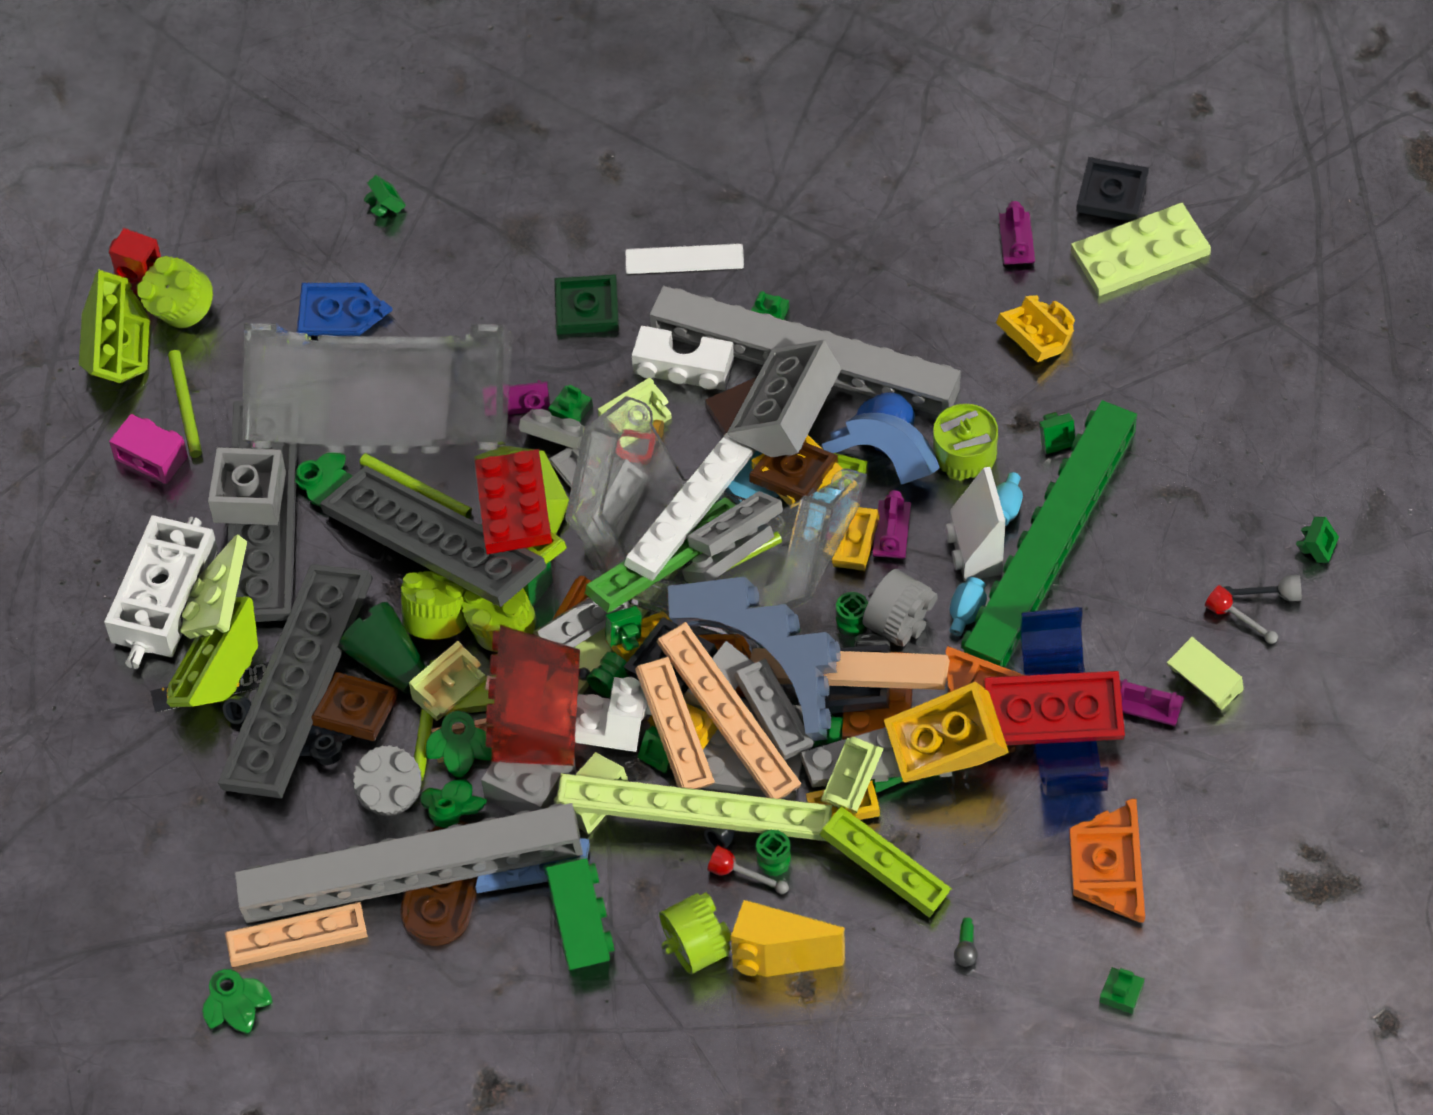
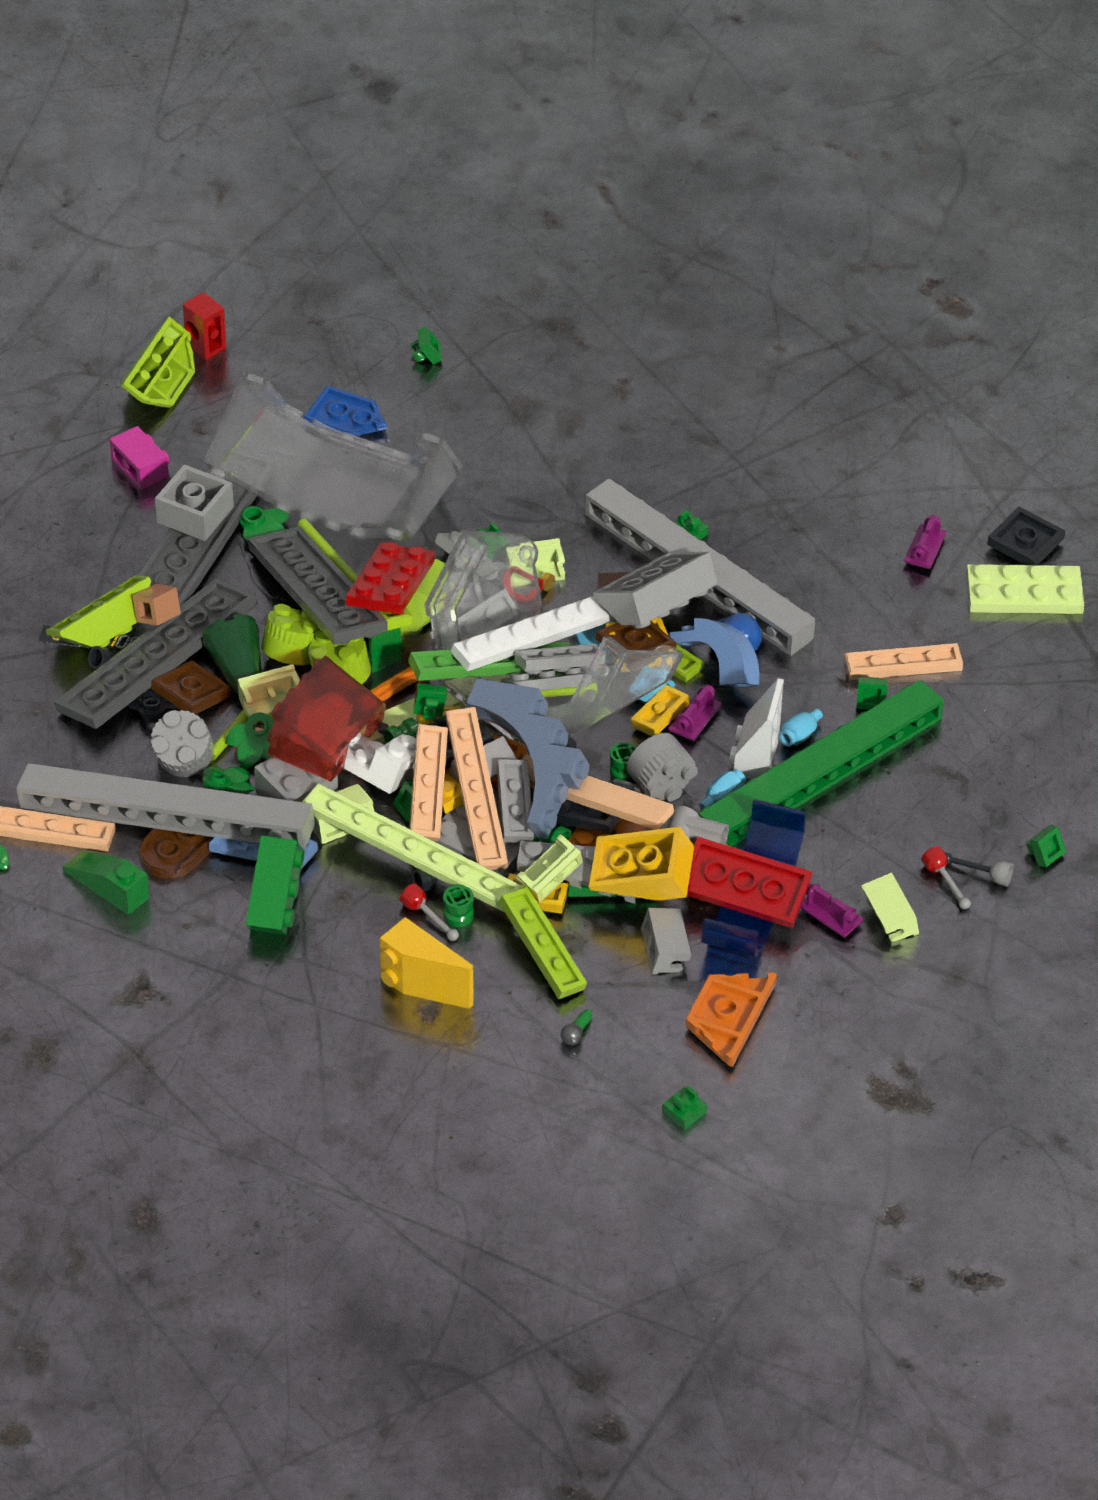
camera: 20 degrees right, 10 degrees down
white brick [105,515,218,669] -> none
lime piece [137,256,213,328] -> none
lime bar [168,350,202,458] -> none
yellowish green wing [180,534,247,639] -> none
magenta hinge [484,380,550,417] -> none
light grey plate [533,597,631,661] -> none
dark green tile [554,274,619,335] -> none
white sticker [626,244,744,274] -> none
white arch [632,326,734,391] -> none
lime piece [659,892,731,974] -> none
lime piece [933,404,998,481] -> none
yellow slope [996,295,1075,362] -> none
none -> green slope [62,850,149,915]
none -> nougat brick [132,584,181,626]
none -> light grey hinge [641,908,691,974]
none -> light grey piece [666,806,729,845]
none -> light nougat tile [844,643,963,681]

